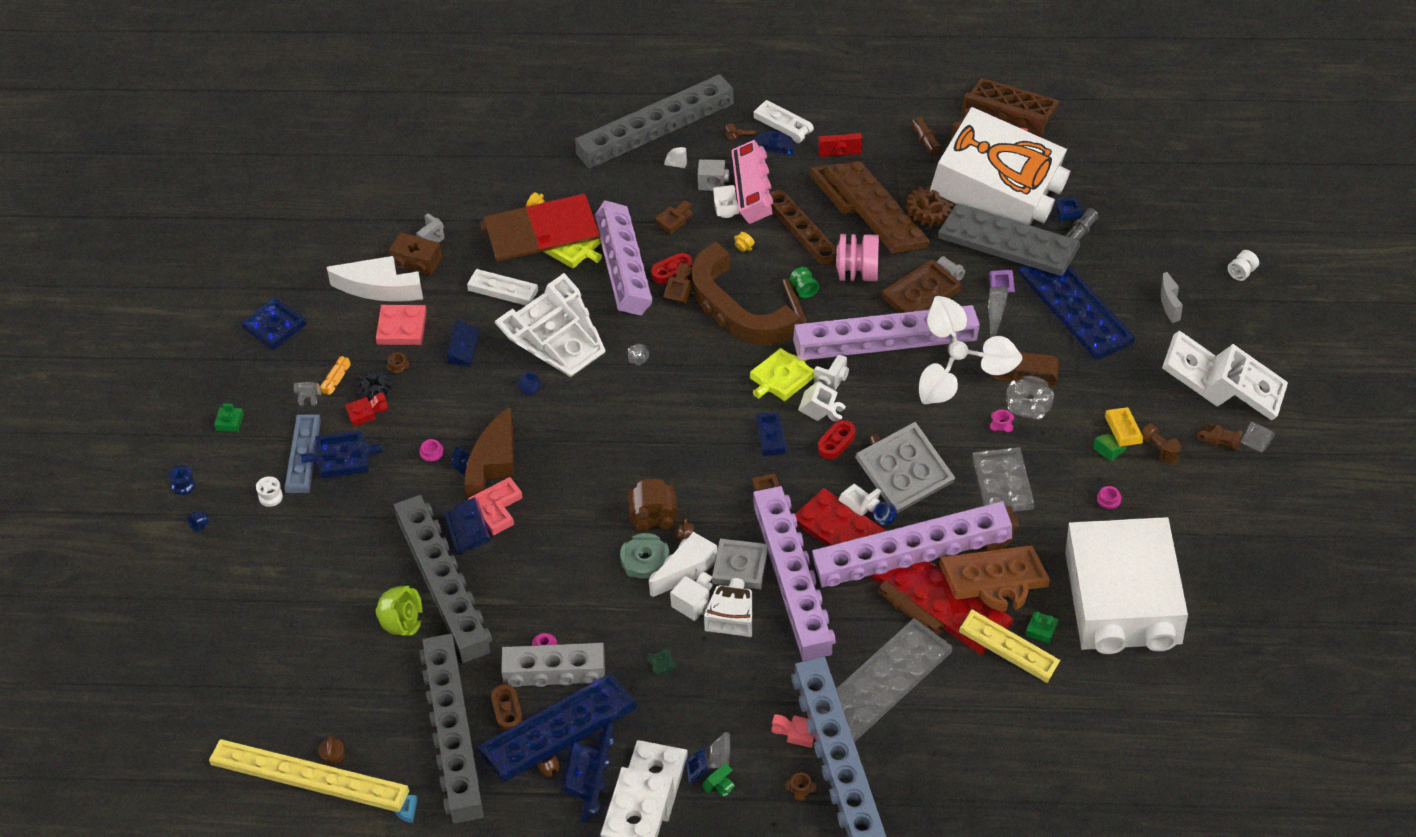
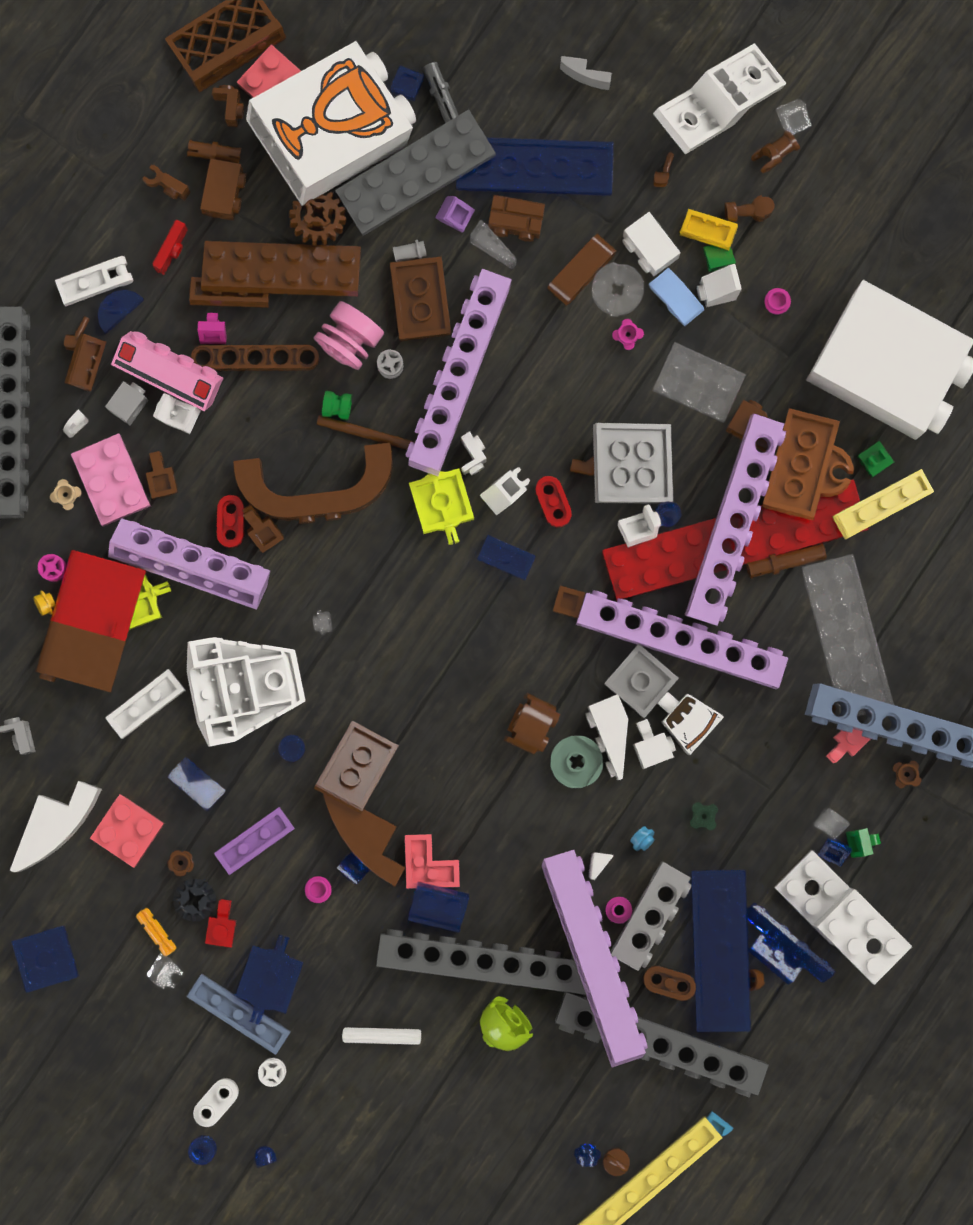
camera: 65 degrees left, 35 degrees up
green tile [214,403,244,432] -> none
reddish brown brick [389,232,443,276] -> none
reddish brown plate [675,517,694,545] -> none
yellow plate [734,232,755,252] -> none
white plant [919,296,1022,404] -> none
none -> dark pink wheel [38,554,67,582]
none -> tan plate [50,479,81,510]
none -> reddish brown plate [64,333,106,392]
none -> bright pink plate [71,434,151,527]
none -> reddish brown plate [142,165,190,201]
none -> white plate [193,1078,239,1127]
none -> dark pink tile [198,313,227,344]
none -> reddish brown brick [200,158,247,221]
none -> medium lavender plate [214,807,295,875]
none -> tile [314,721,399,814]
none -> white axle [342,1028,421,1044]
none -> light grey wheel [377,349,404,379]
none -> reddish brown brick [488,195,545,242]
none -> lavender brick [541,850,647,1067]
none -> clear blue plate [574,1144,601,1166]
none -> white slope [589,852,613,880]
none -> white brick [622,212,680,277]
none -> dark azure plate [630,826,655,851]
none -> light blue slope [649,268,704,326]
none -> reddish brown hand [653,152,674,187]
none -> white slope [697,264,742,307]

